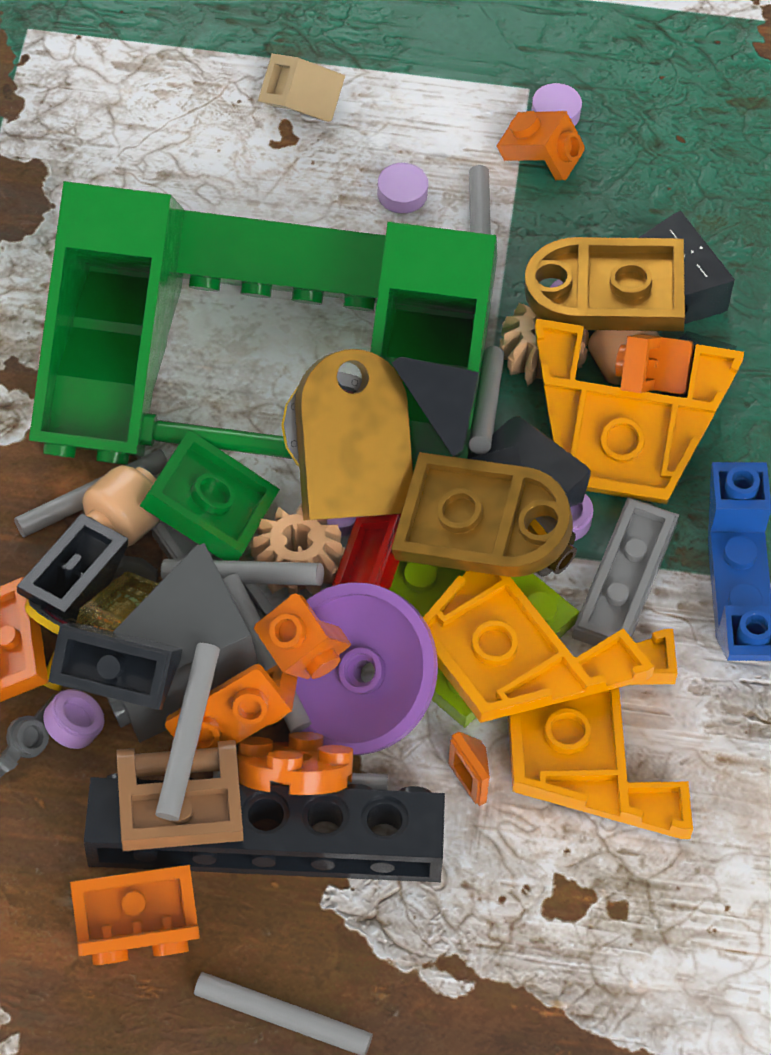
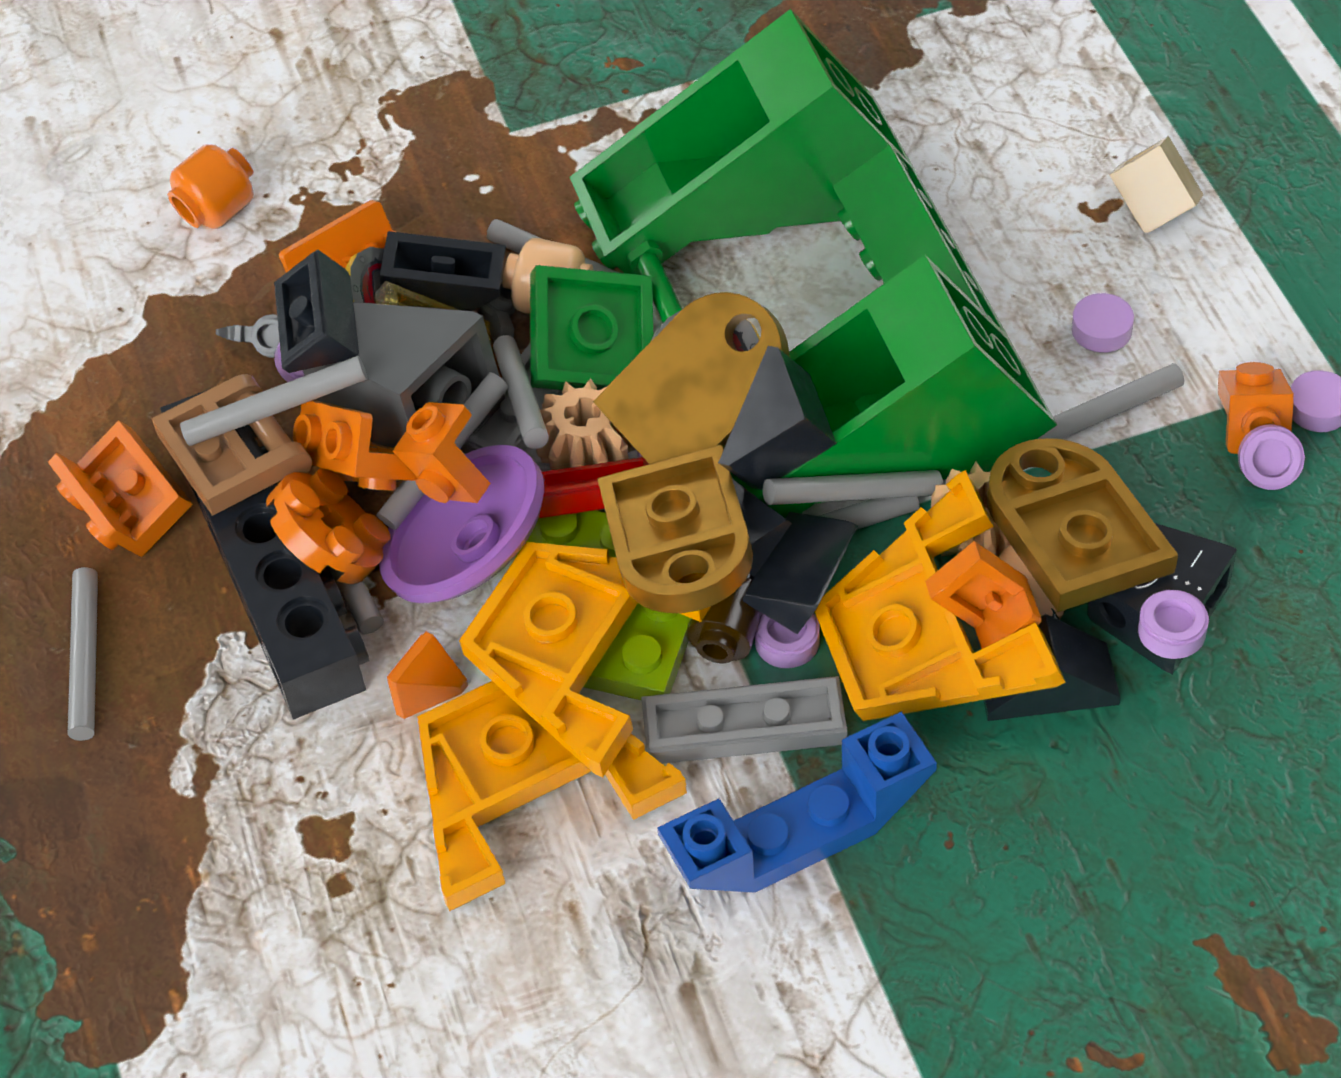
camera: 70 degrees right, 5 degrees down
none -> lavender tile [1138,590,1209,659]
none -> lavender tile [1238,424,1305,490]

